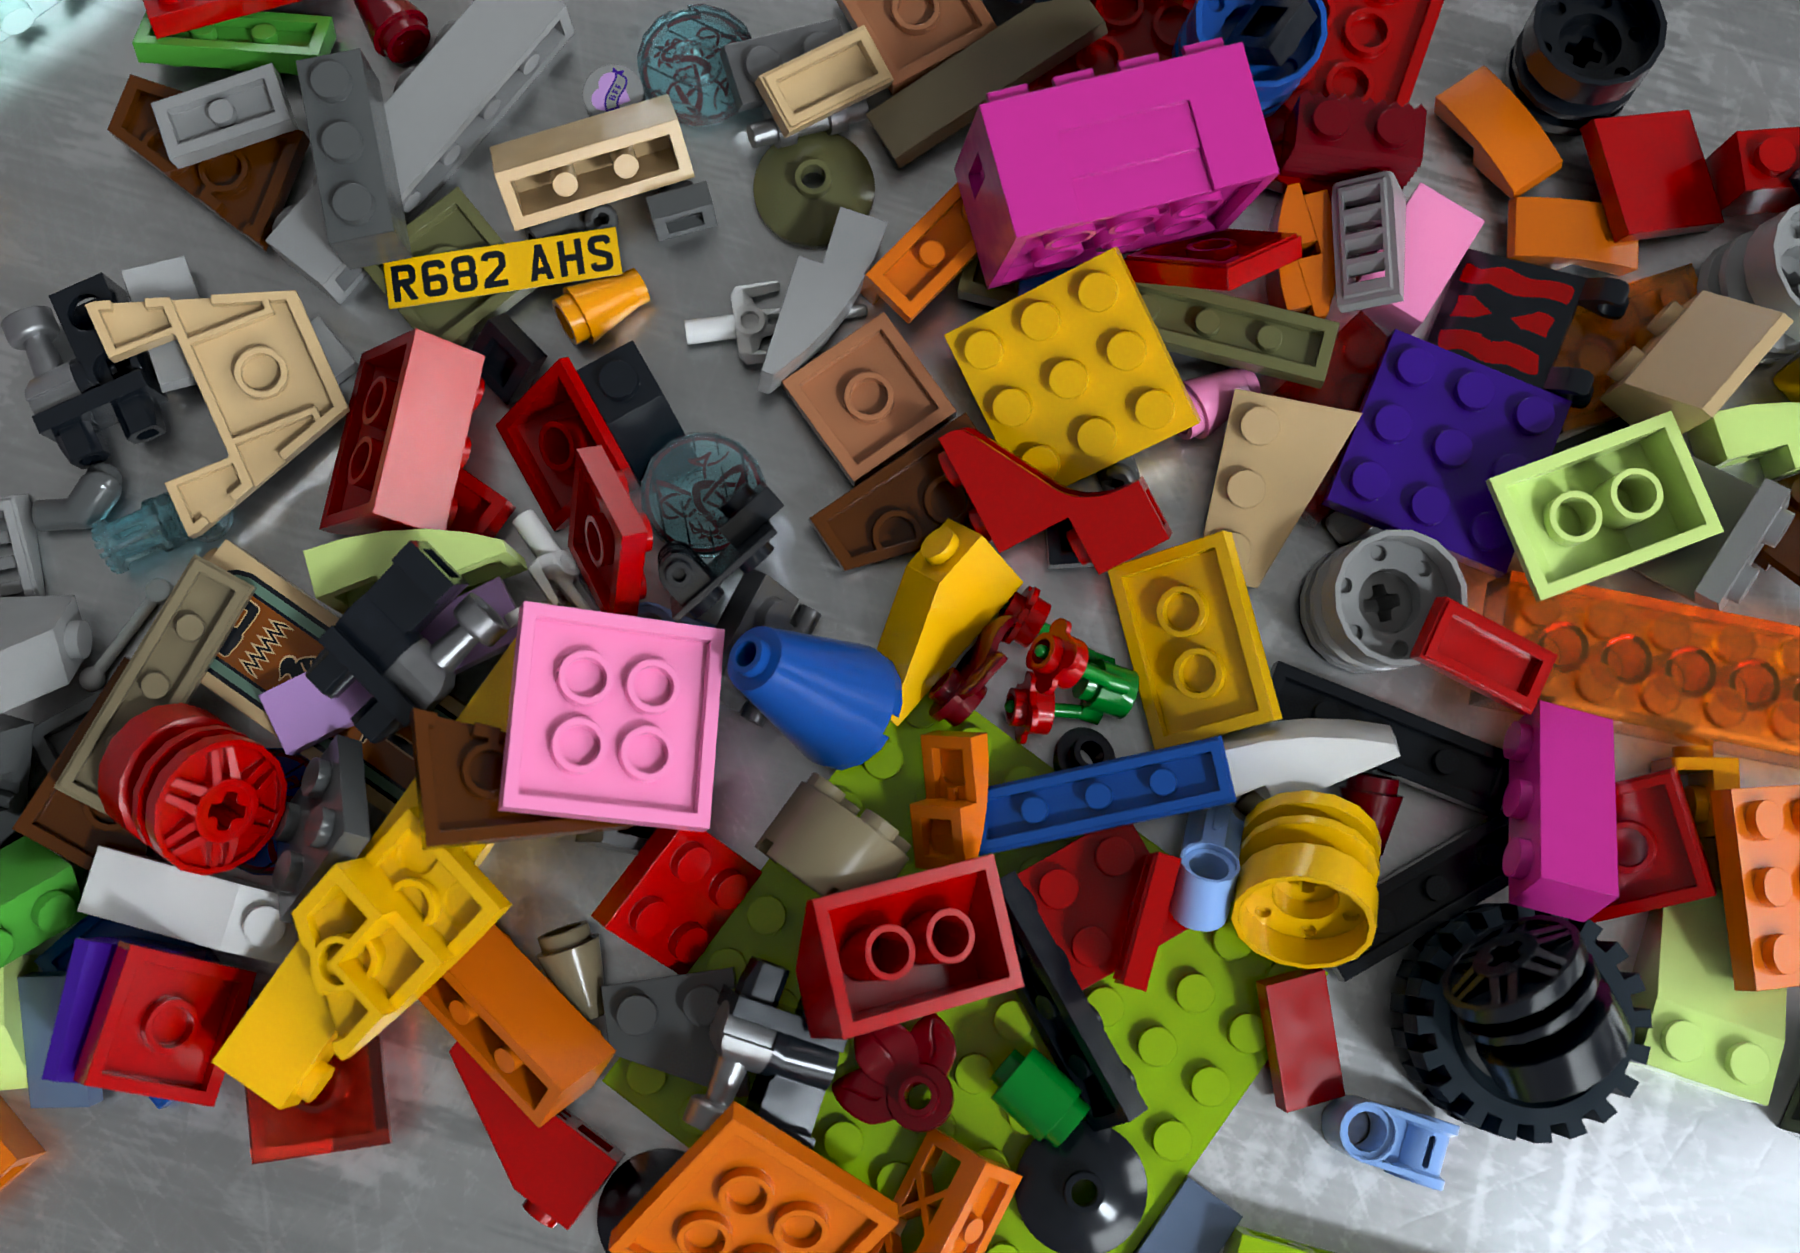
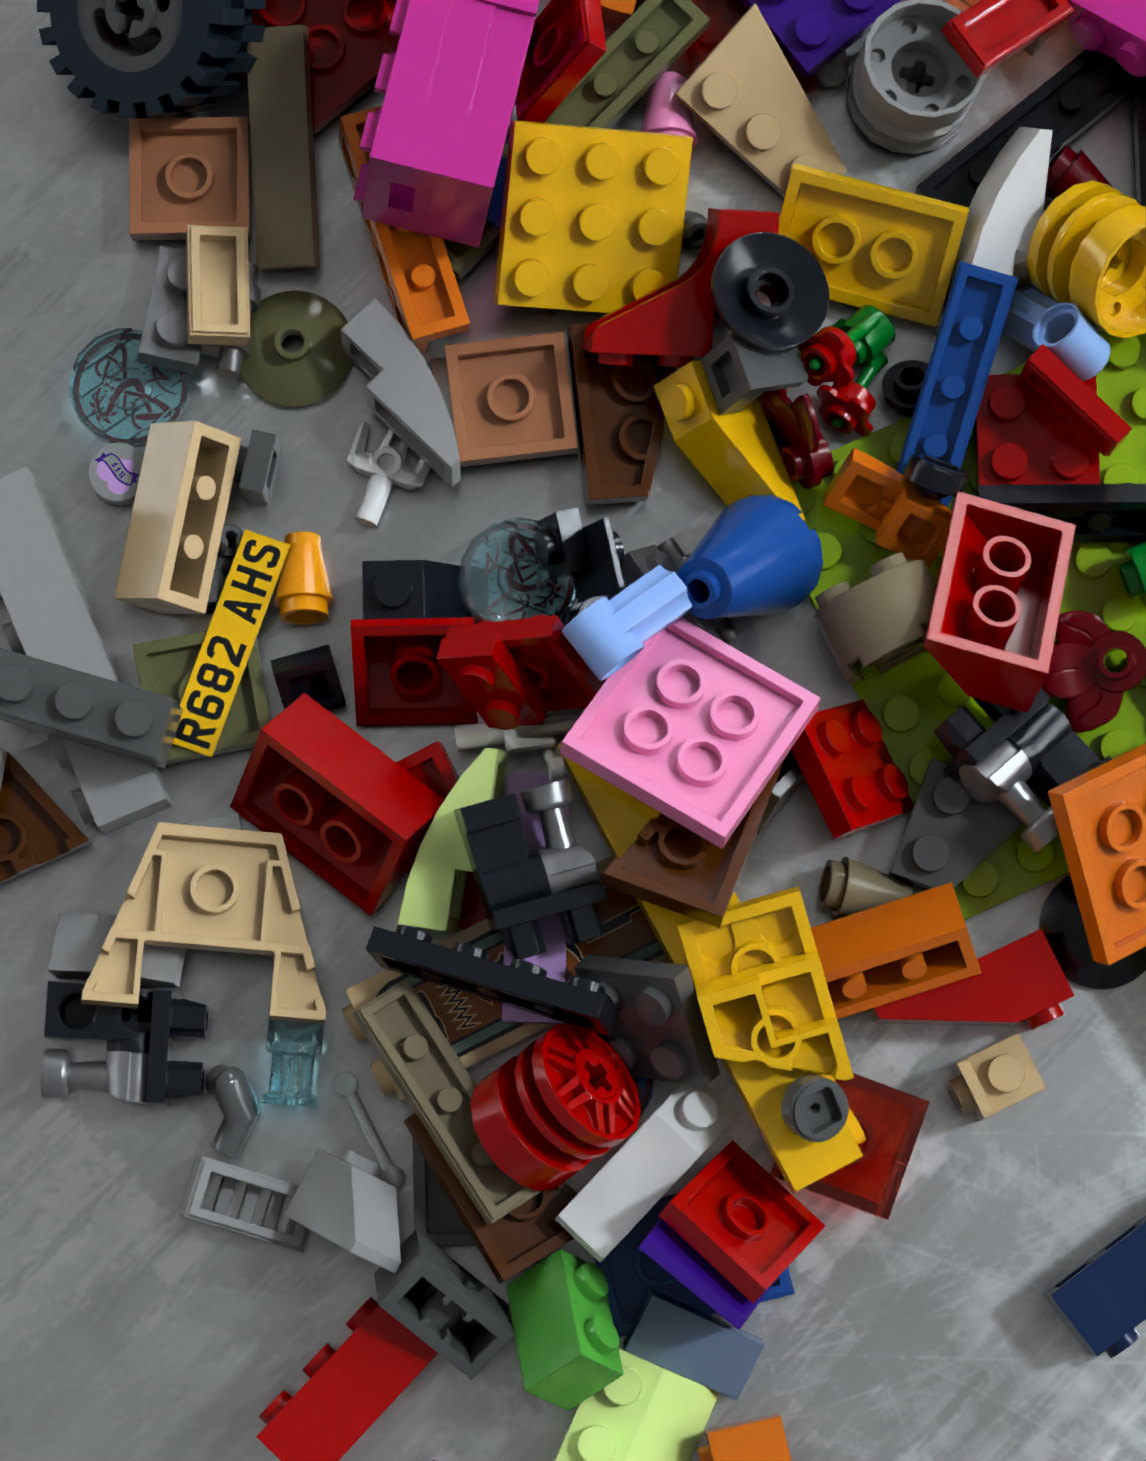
camera: 55 degrees left, 0 degrees up
none -> black plate [366,925,619,1036]
none -> red plate [436,634,548,730]
none -> light blue piece [561,564,692,681]
none -> dark grey panel [701,333,809,415]
none -> black dish [711,232,829,350]
none -> dark grey tile [781,1074,849,1142]
none -> black tile [903,453,968,501]
none -> tan bracket [948,1033,1046,1121]

